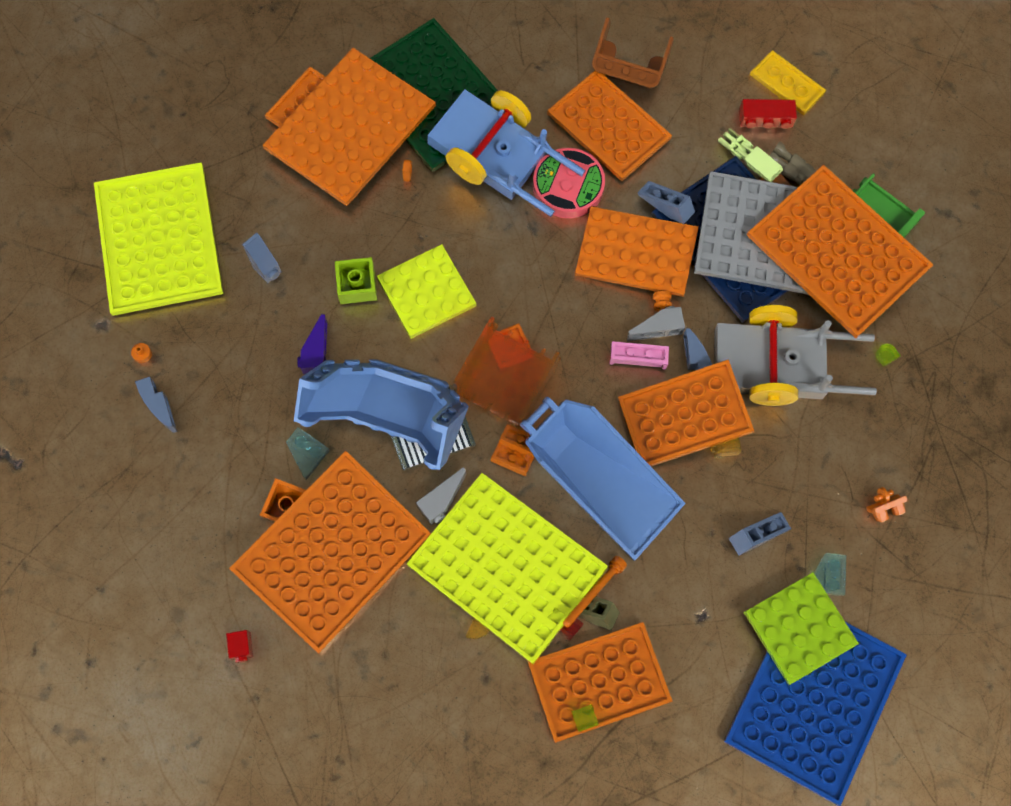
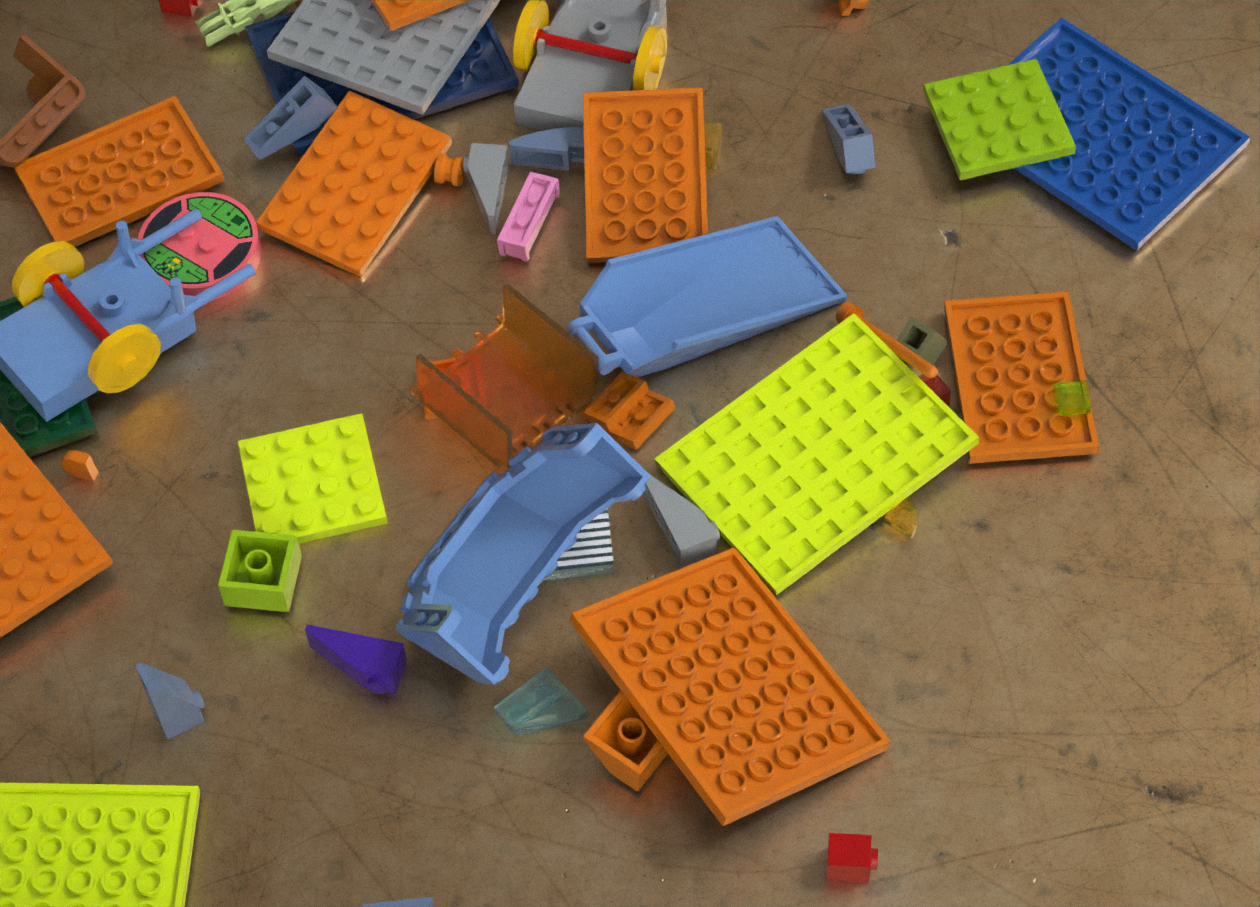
camera: 70 degrees left, 15 degrees down
clear light blue wing [814,553,846,596] -> none

